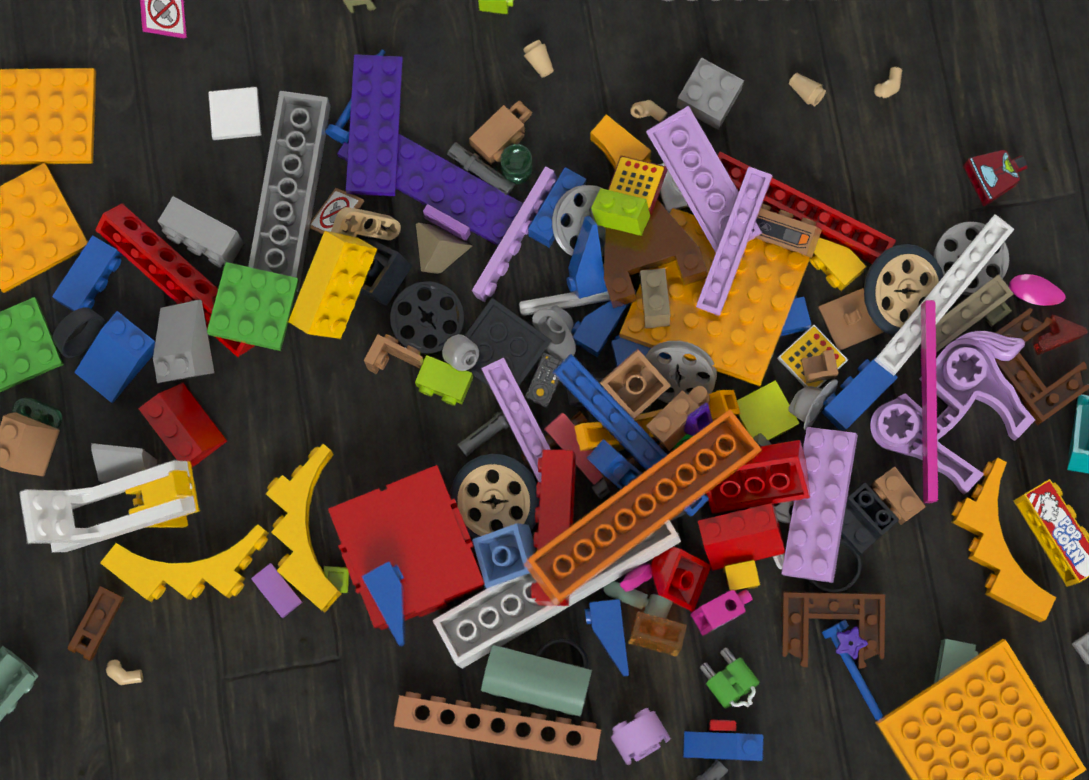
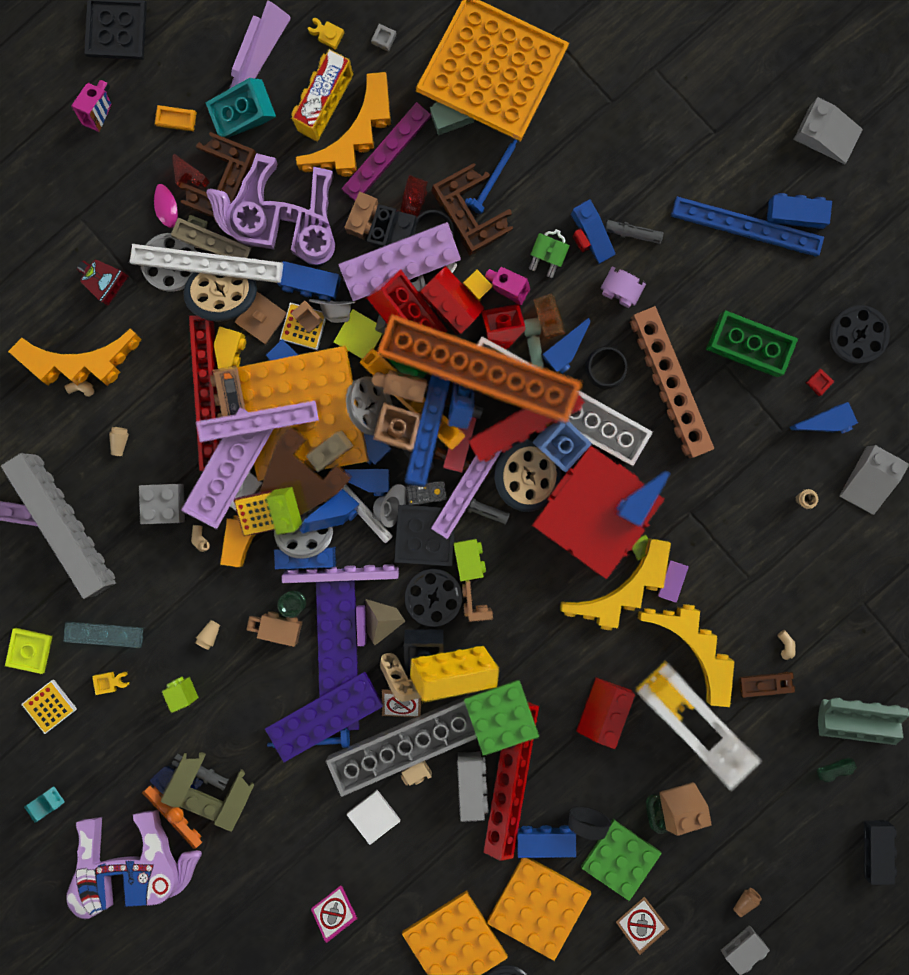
camera: 120 degrees left, 10 degrees up
blue slope [74,311,155,403] -> none
light grey slope [91,444,157,484] -> none
light grey slope [153,300,214,383] -> none
light grey head [442,334,479,371] -> none
dark grey pin [447,142,515,195] -> none
sand green brick [481,645,592,716] -> none
dark pink arm [620,563,652,592] -> none
dark purple slope [684,402,713,436] -> none
dark purple plate [836,627,868,659] -> none
dark pink tile [921,300,938,503] -> none
none -> light orange arch [8,329,141,386]
none -> magenta plate [342,102,431,201]
none -> clear red slope [400,175,428,217]
none -> tan brick [401,761,432,785]

